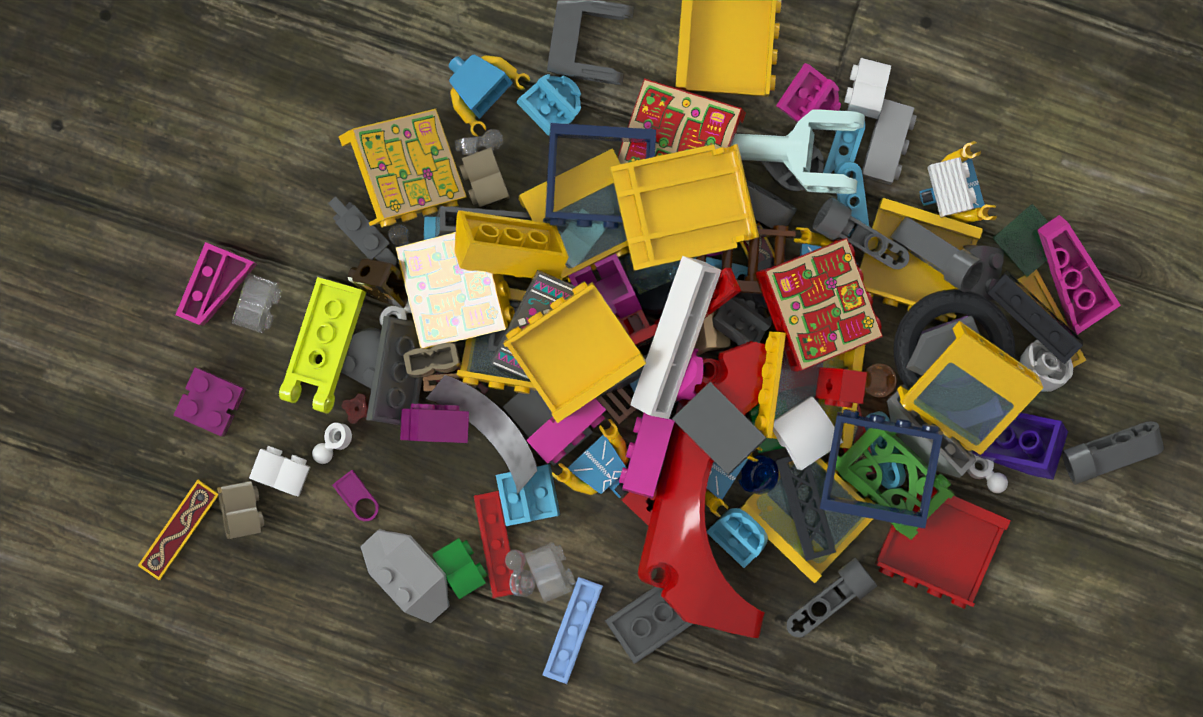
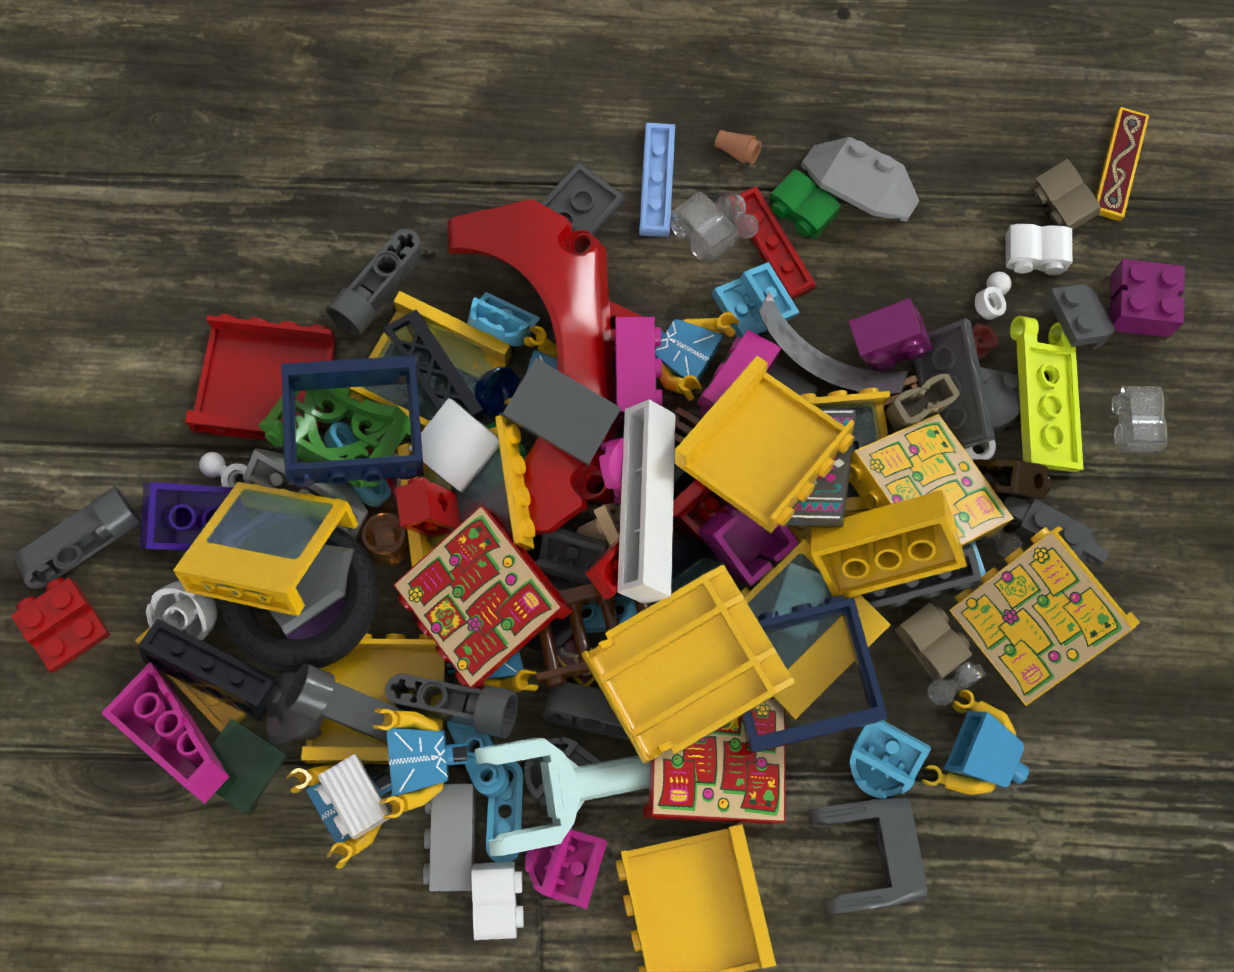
camera: 160 degrees right, 15 degrees down
dark pink wedge [175,242,257,326] -> none
magenta piece [332,470,379,521] -> none
none -> red plate [11,577,111,673]
none -> torso [372,708,468,819]
none -> nougat cone [715,130,762,165]
none -> dark grey slope [1046,285,1115,350]

